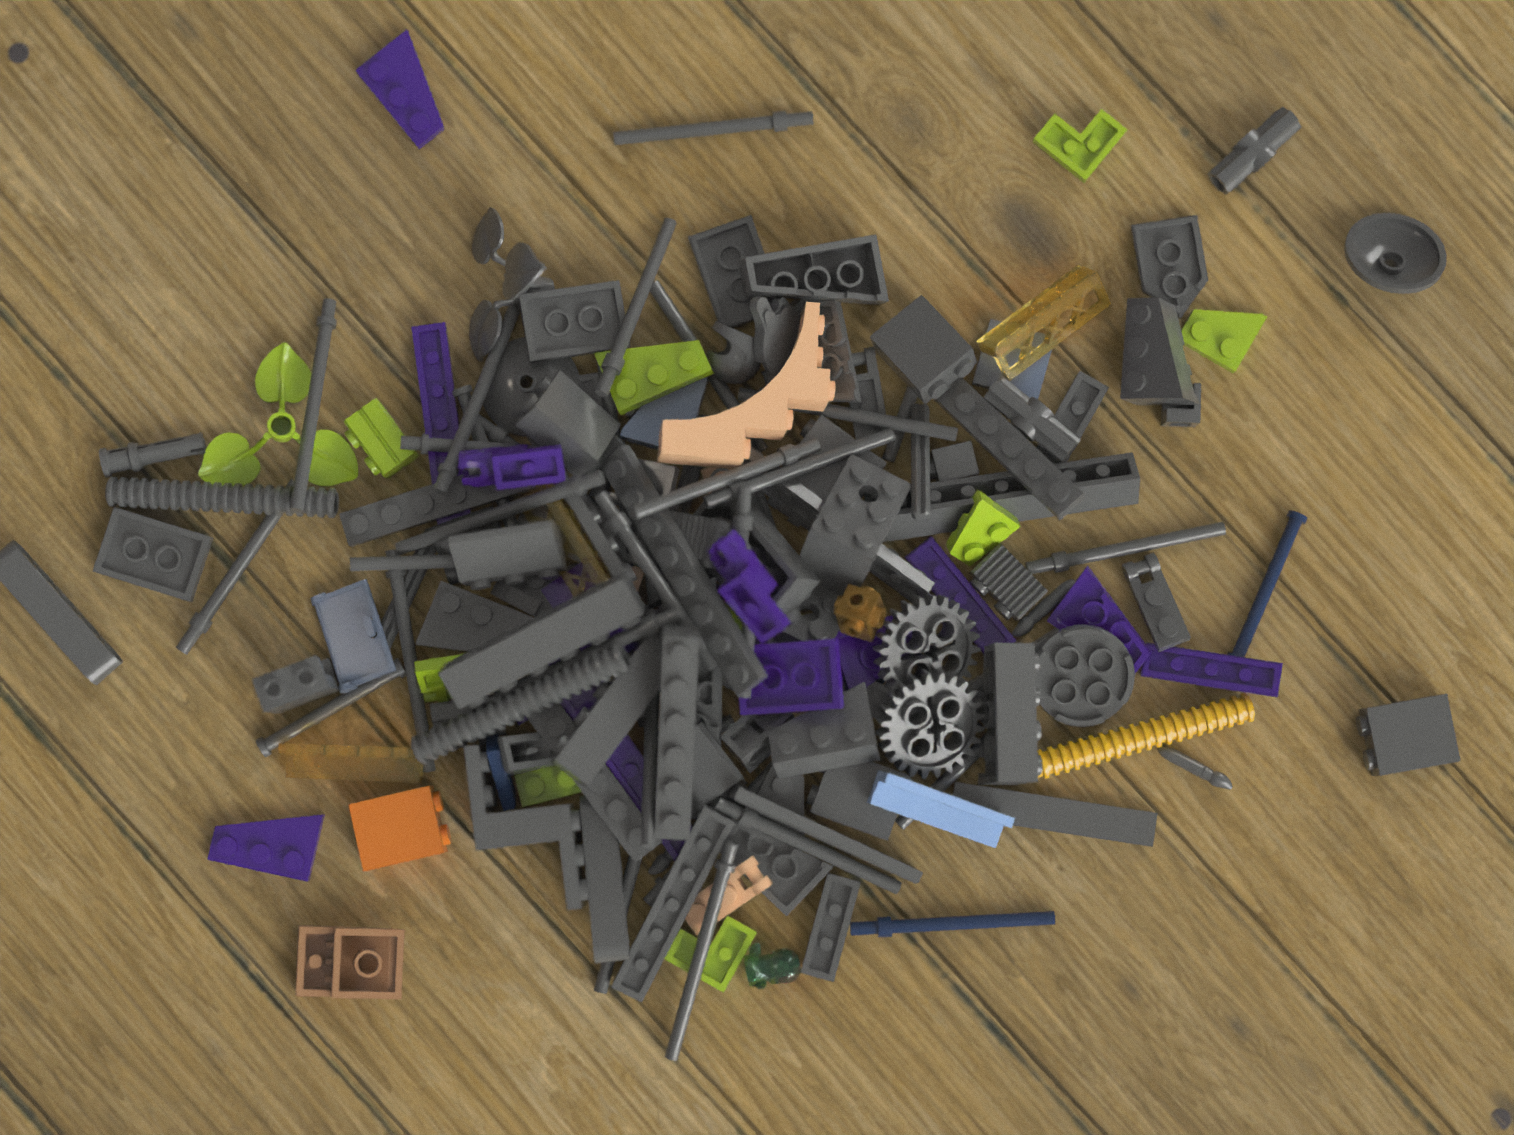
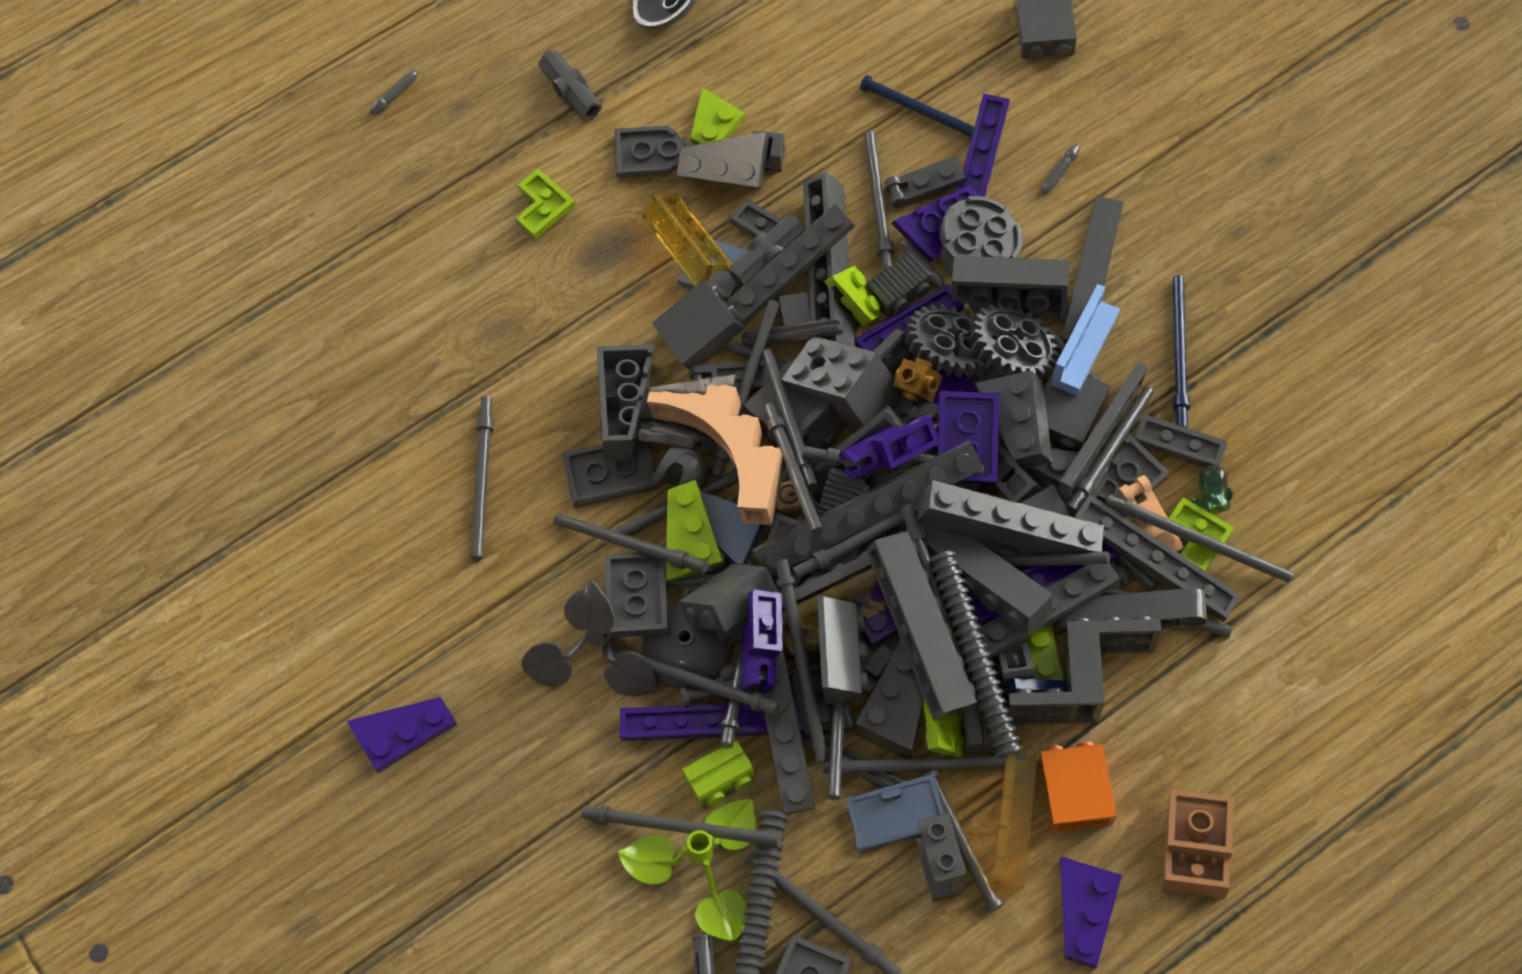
camera: 75 degrees left, 20 degrees down
yellow piece [1038,693,1255,781] -> none

